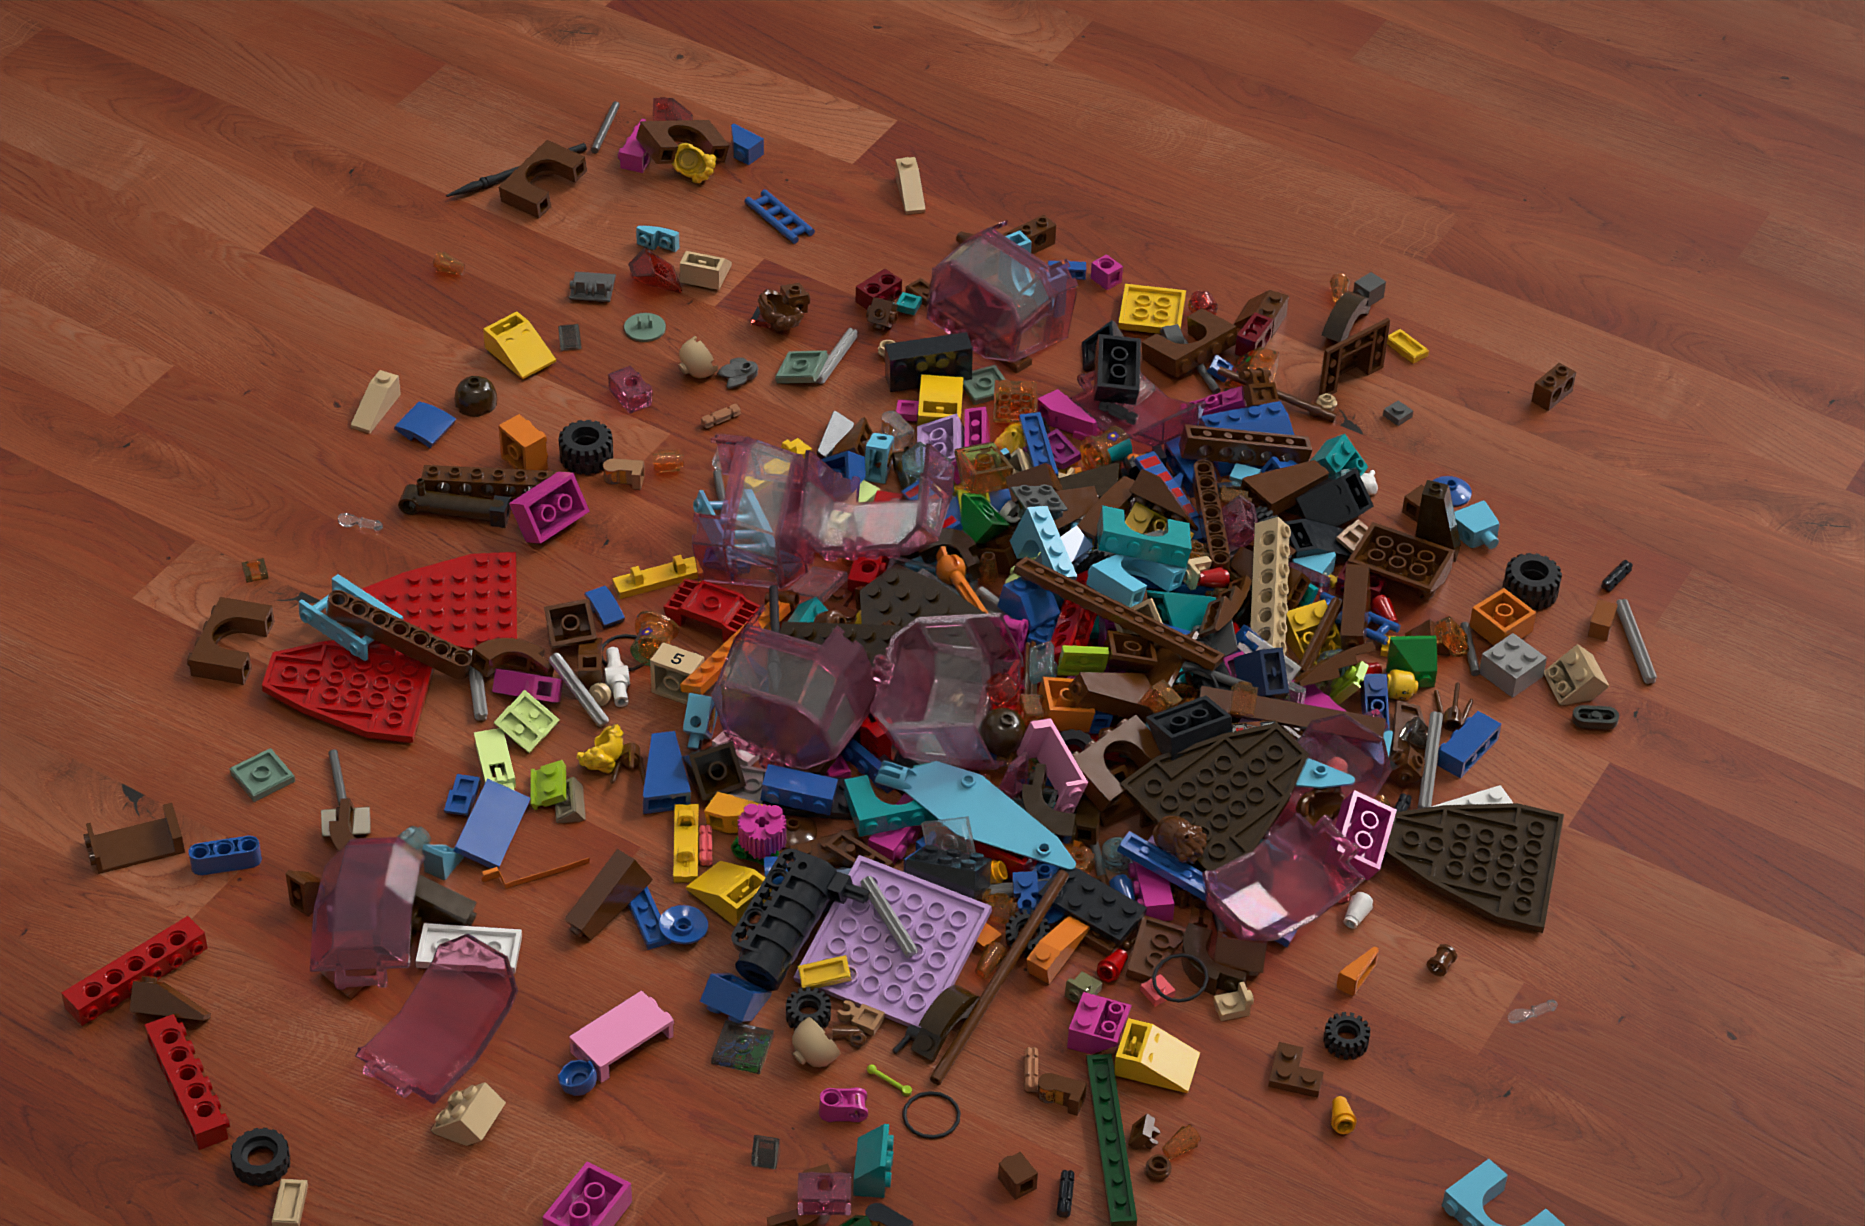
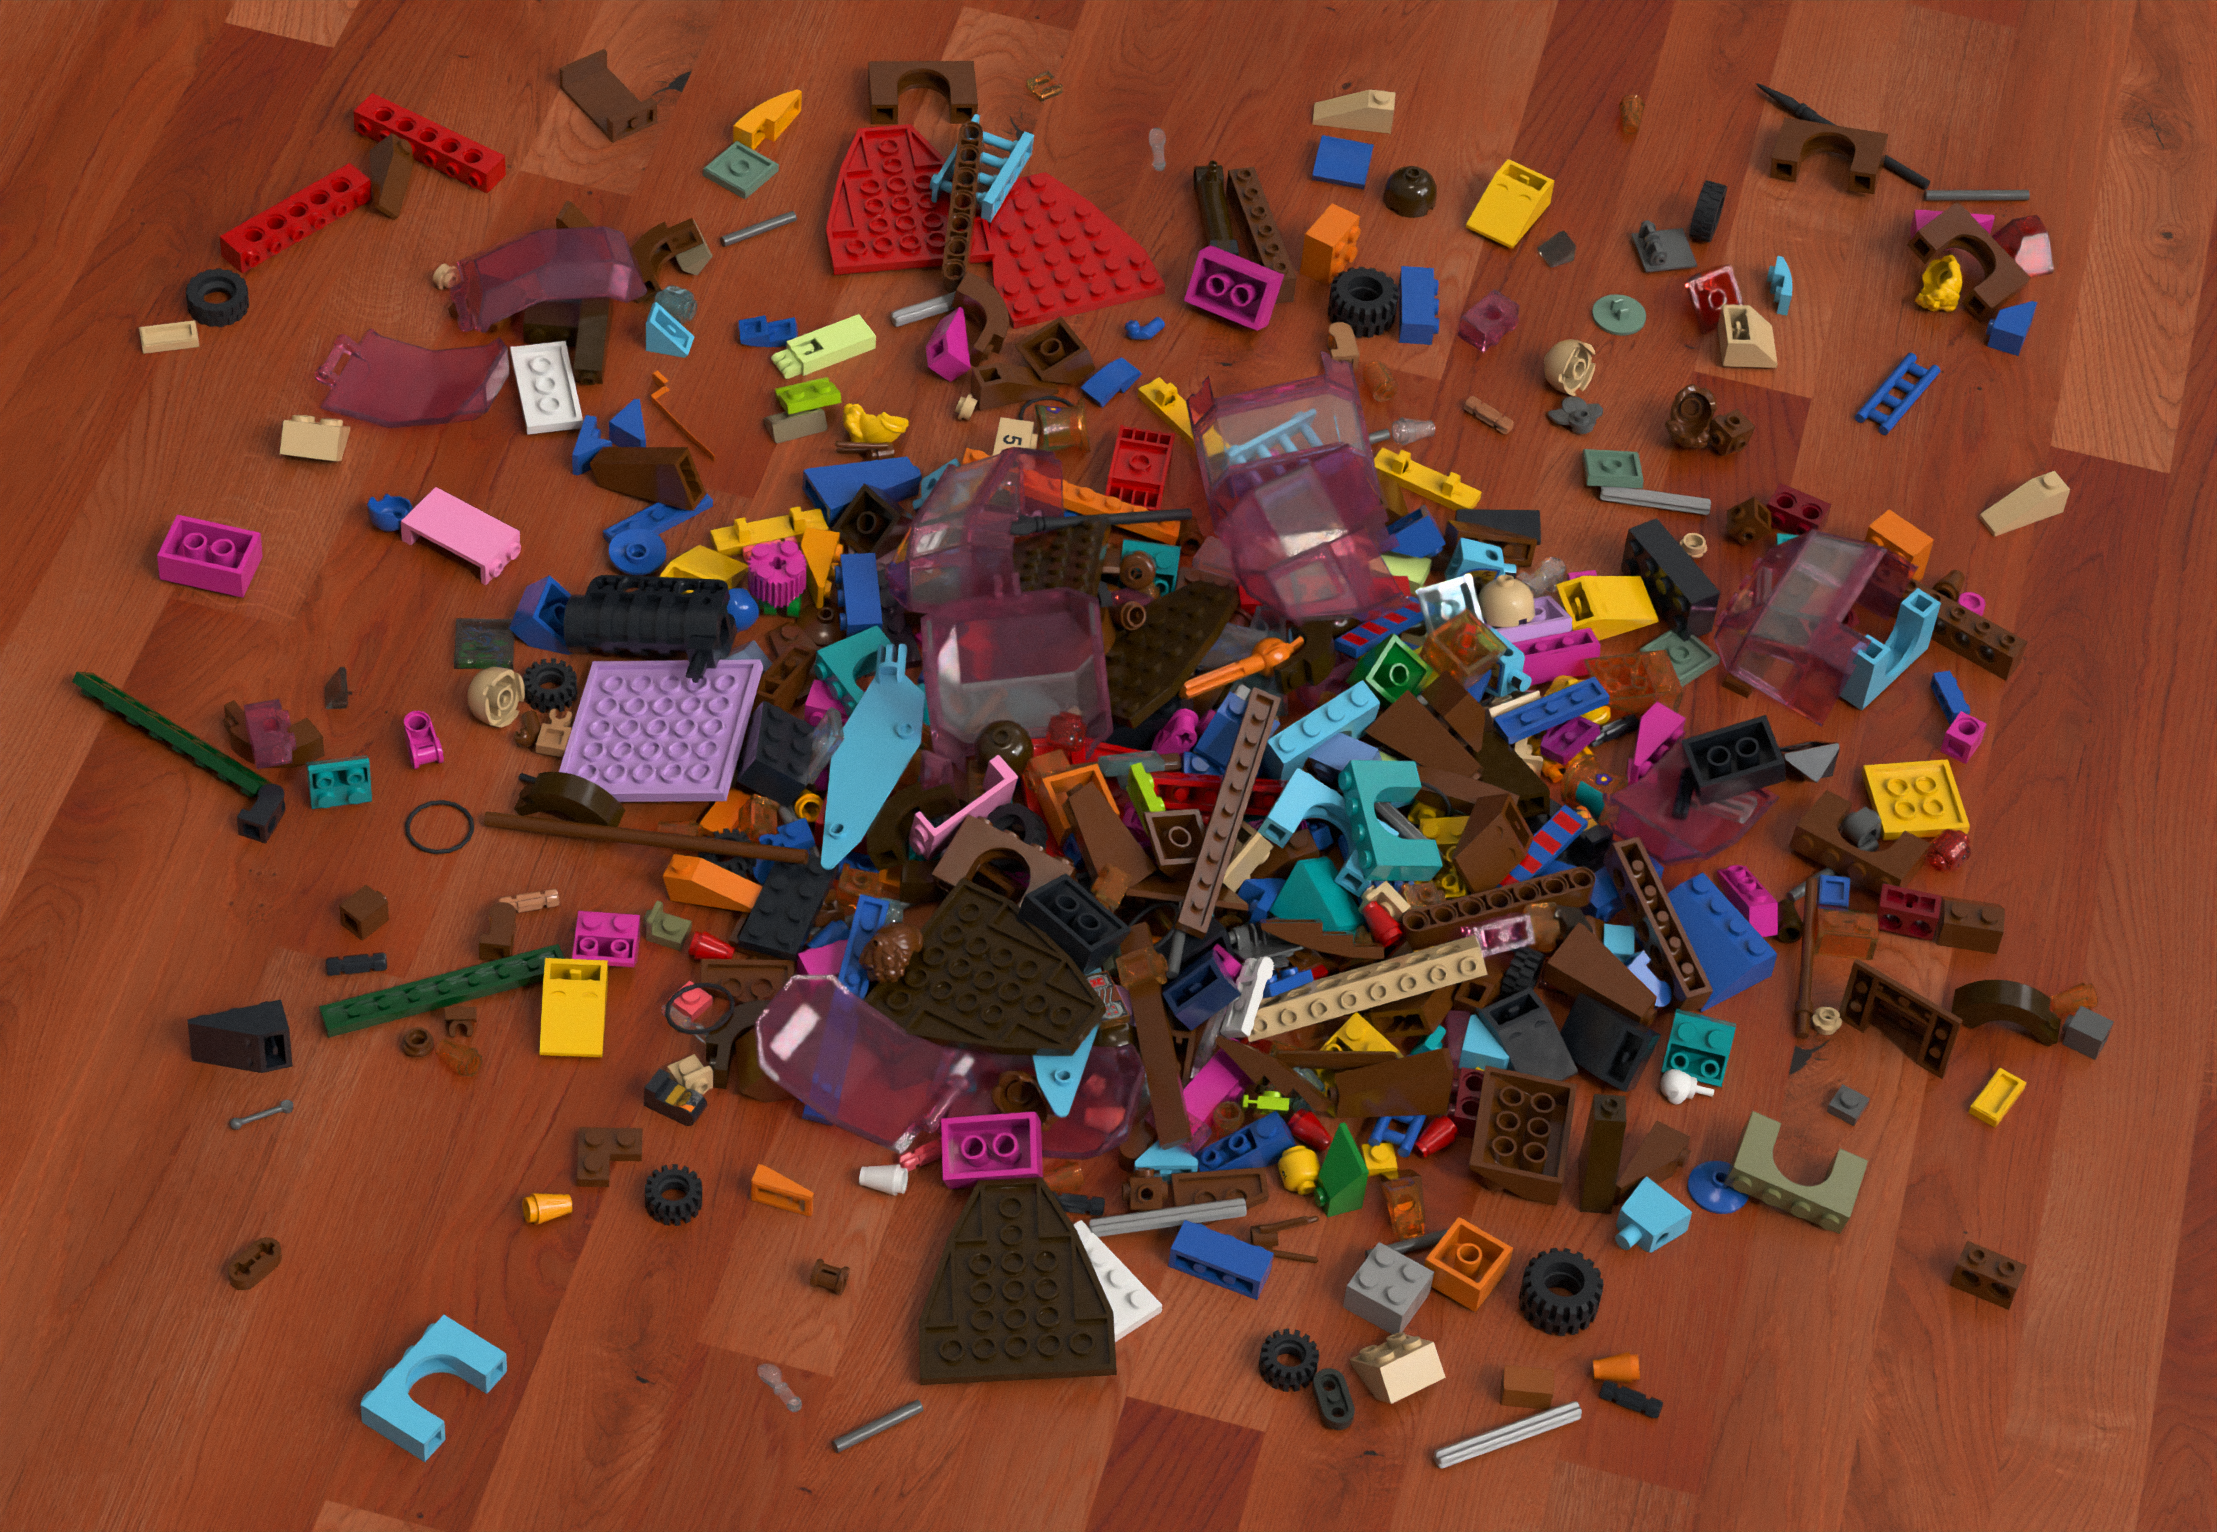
camera: 70 degrees right, 5 degrees up
blue beam [188,836,262,875] -> none
tile [453,778,531,869] -> none
yellowish green slope [494,690,560,753] -> none
light grey axle [549,653,609,727] -> none
white pin [604,647,630,707] -> none
yellow tile [798,955,852,991] -> none
light grey axle [860,876,917,958] -> none
lime hinge [867,1064,912,1097] -> none
dark grey hinge [1010,484,1068,520] -> none
reddish brown plate [1239,367,1279,407] -> none
medium nougat slope [1335,519,1368,553] -> none
clear smoke slope [1400,717,1428,749] -> none
none -> tan plate [433,264,458,290]
none -> blue slope [572,415,612,475]
none -> blue slope [609,399,646,447]
none -> black leg [644,1068,708,1126]
none -> clear piece [661,1004,709,1044]
none -> light orange slope [733,89,802,150]
none -> dark grey bar [832,1399,923,1453]
none -> blue arm [1125,317,1165,340]
none -> clear orange cone [1213,1101,1245,1141]
none -> black tyre [1259,1329,1319,1392]
none -> blue brick [1398,266,1439,345]
none -> tan cylinder [1477,575,1535,627]
none -> orange cone [1593,1351,1640,1383]
none -> black tyre [1689,180,1727,243]
none -> olive arch [1724,1111,1868,1234]
none -> orange brick [1858,509,1934,582]

